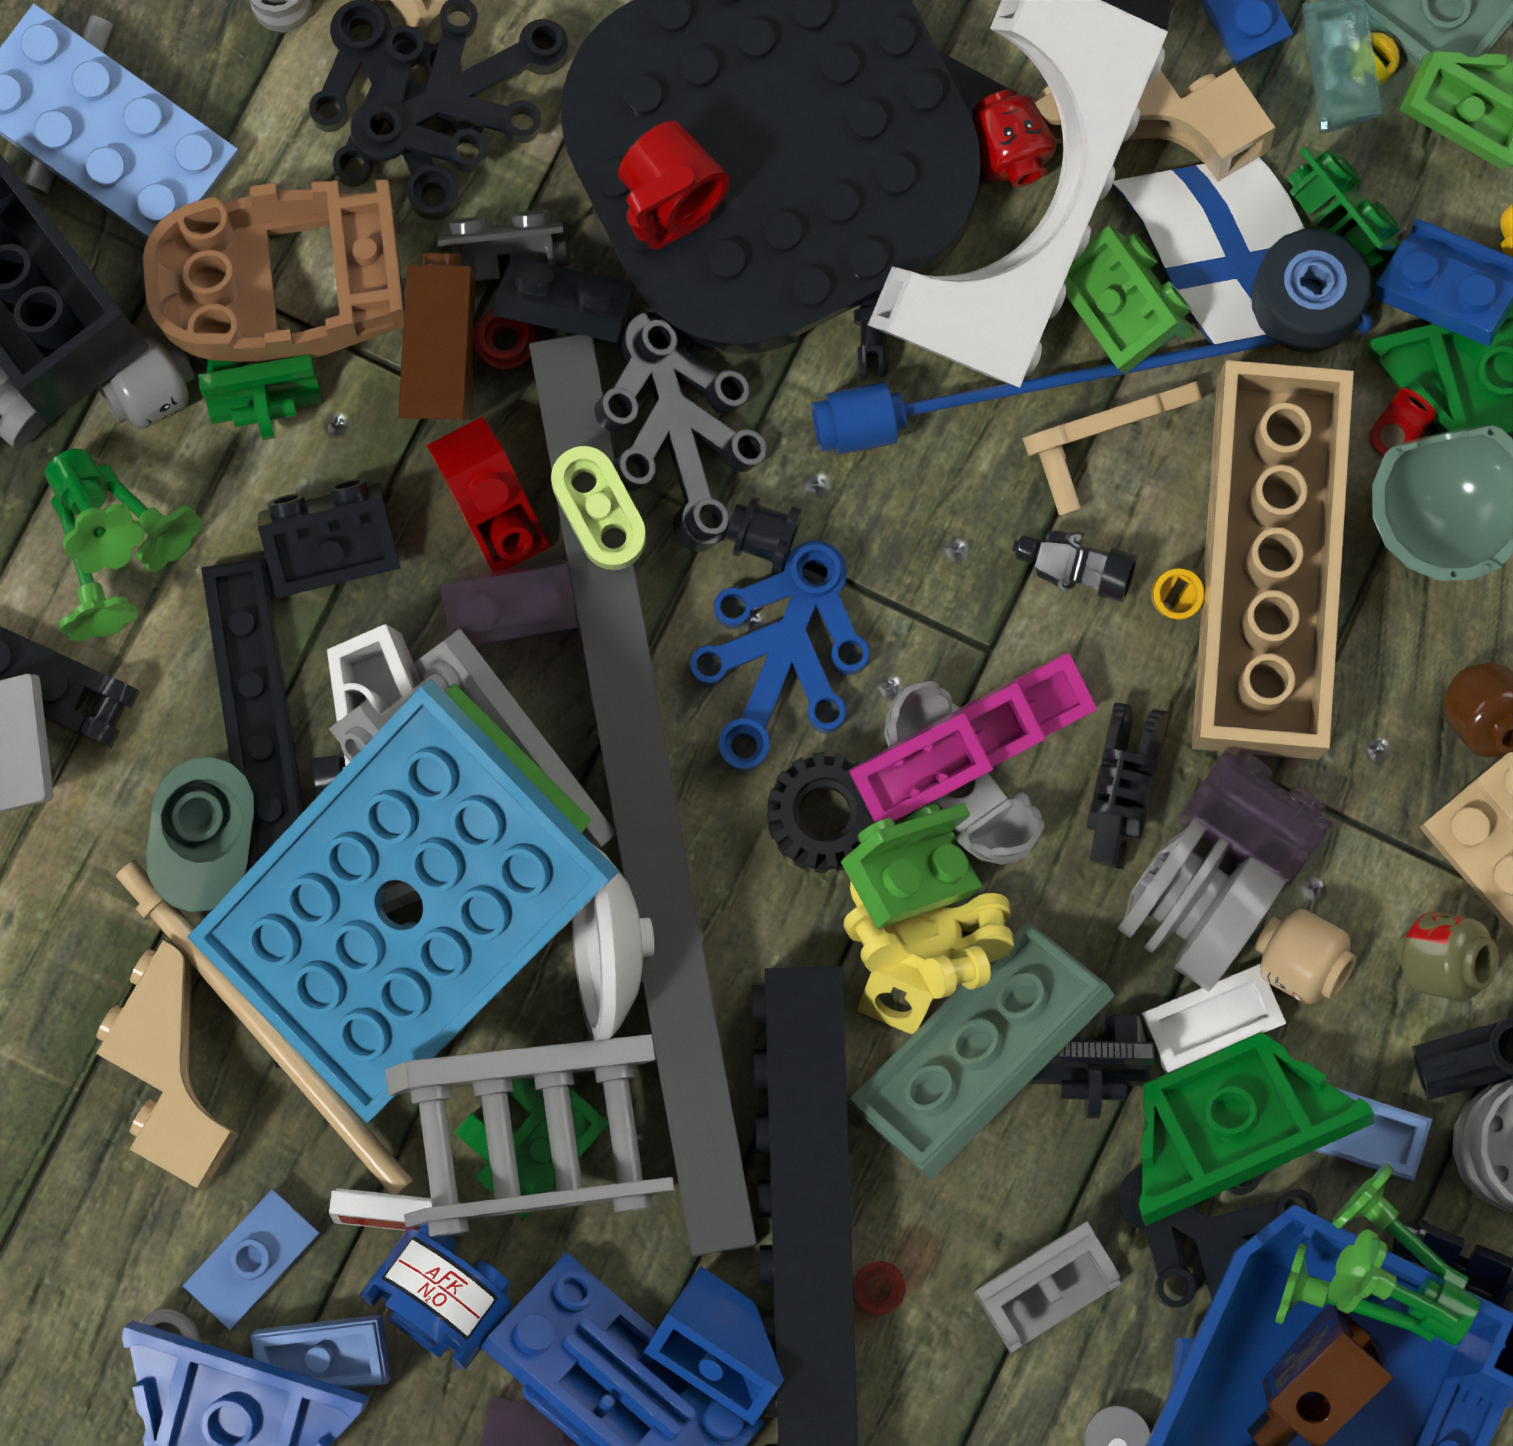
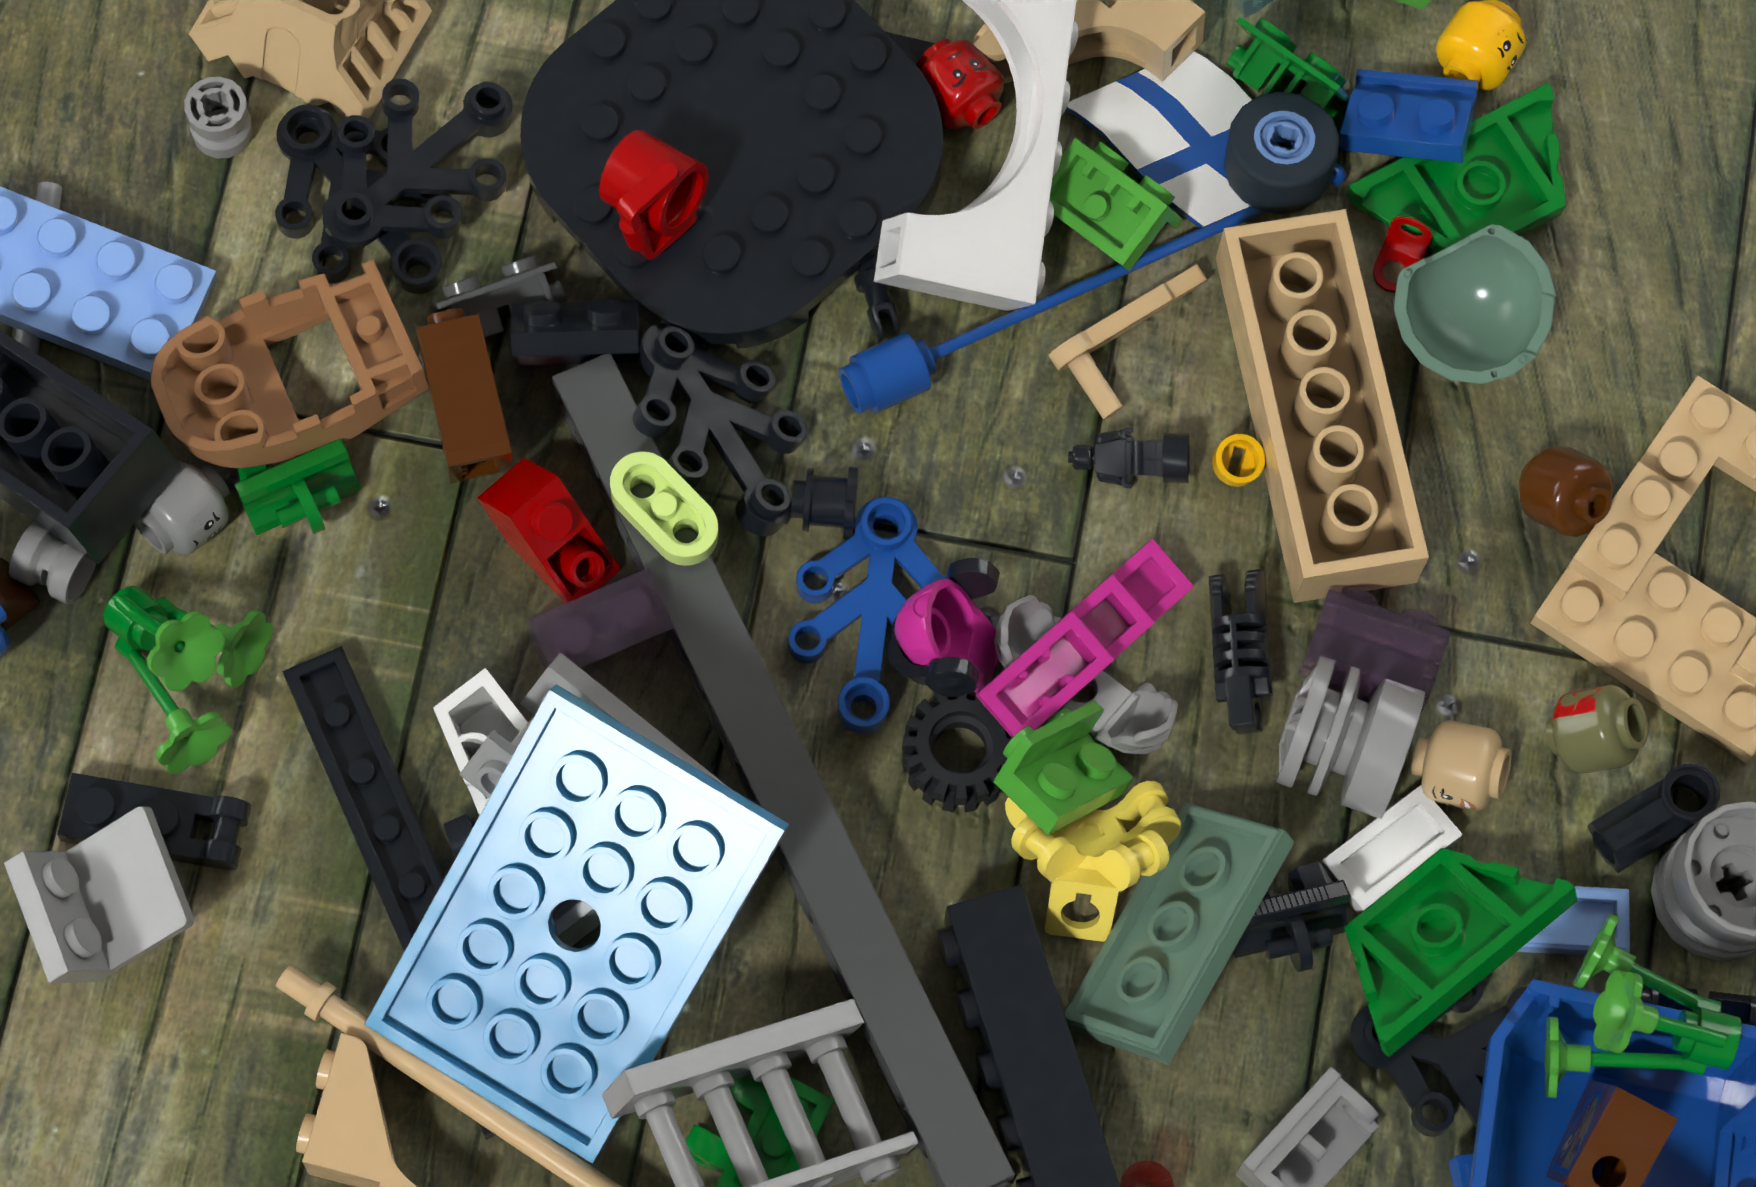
camera: 20 degrees left, 10 degrees down
sand green piece [146,757,254,912] -> none
black bracket [258,478,401,598] -> none
red plate [474,310,537,371] -> none
white dish [571,844,654,1041] -> none
none -> dark pink cap [888,558,1000,697]

